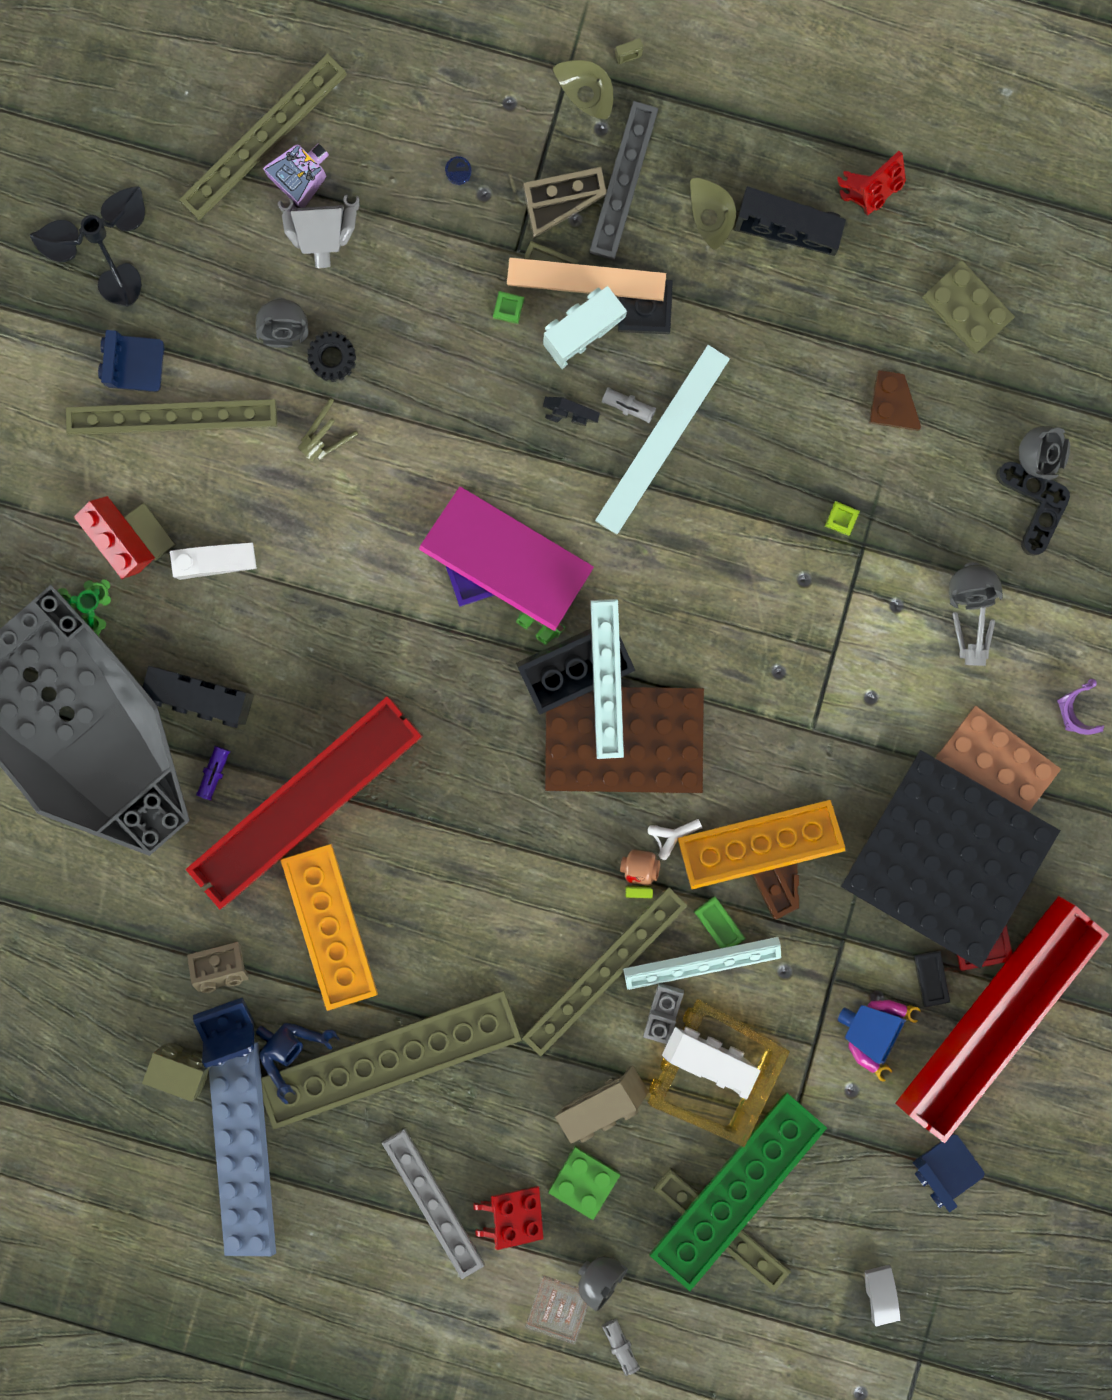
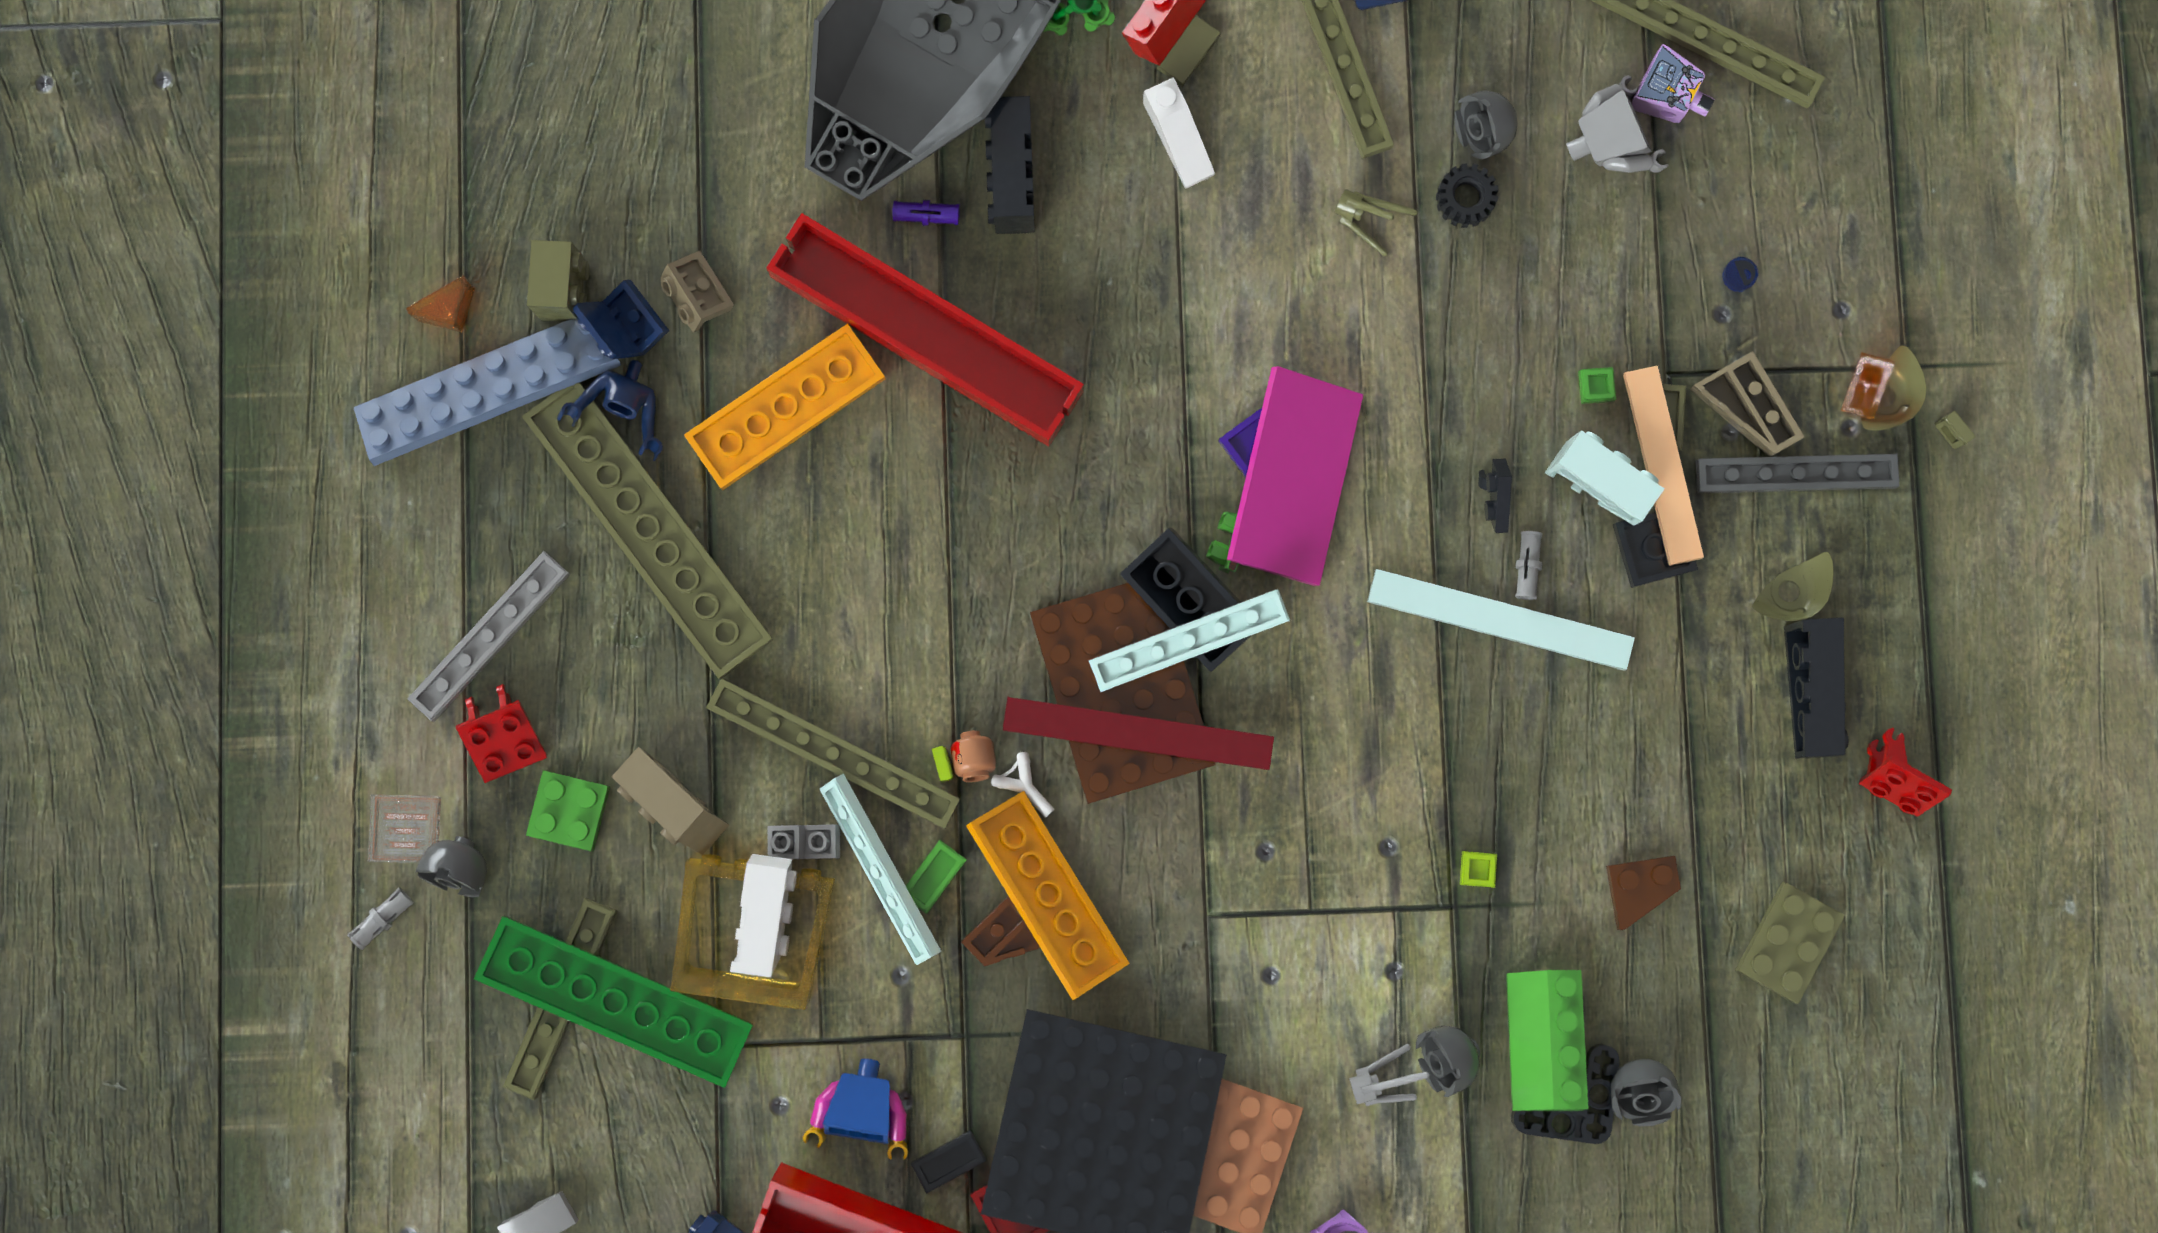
camera: 70 degrees right, 5 degrees down
none -> clear orange slope [406,275,475,332]
none -> dark red tile [1002,697,1274,770]
none -> bright green slope [1506,970,1588,1111]
none -> clear orange slope [1841,352,1895,420]

